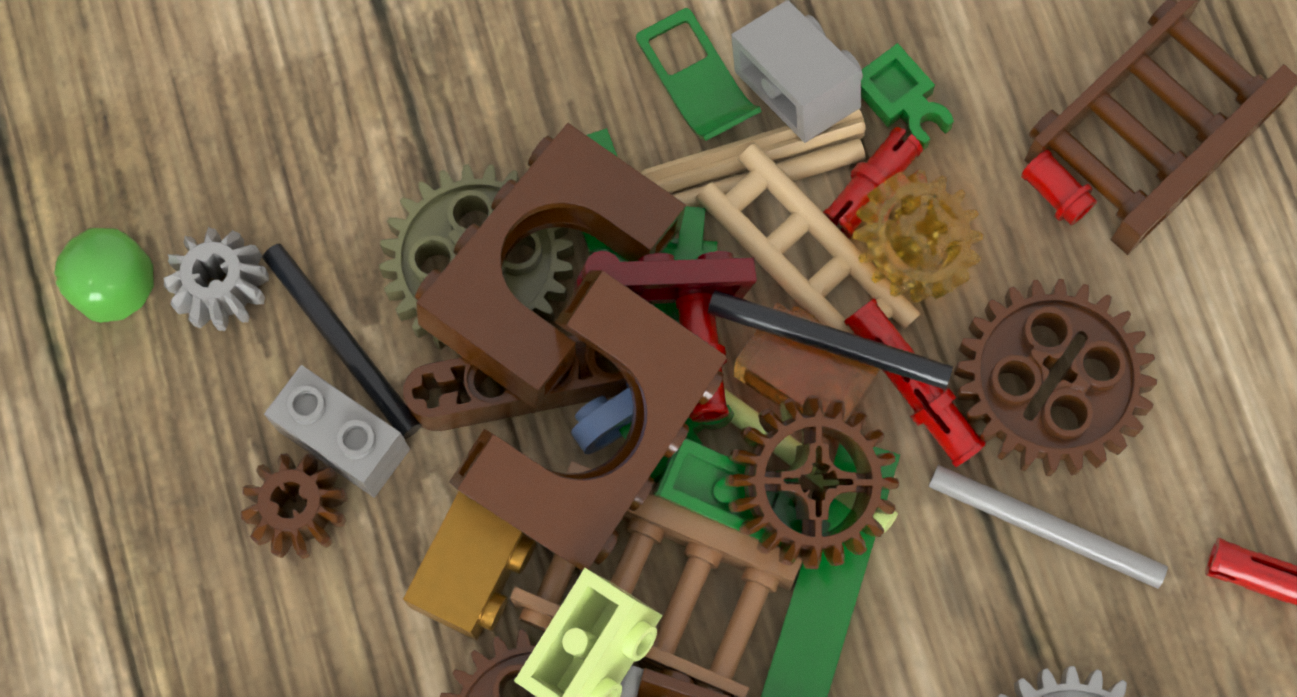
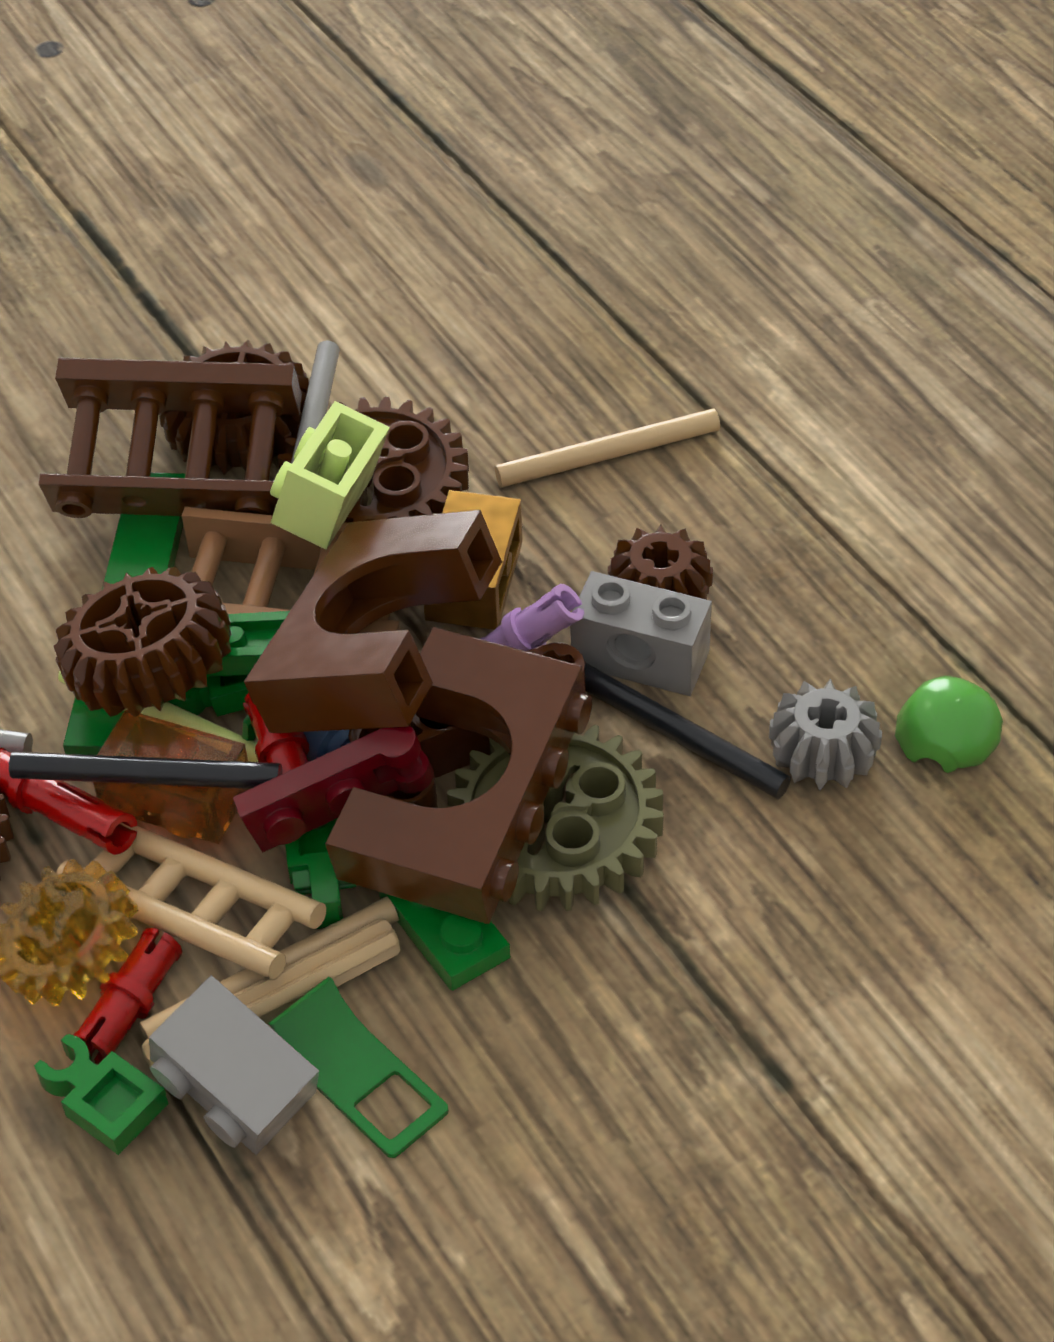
camera: 165 degrees right, 25 degrees down
none -> lavender pin [481,584,584,651]

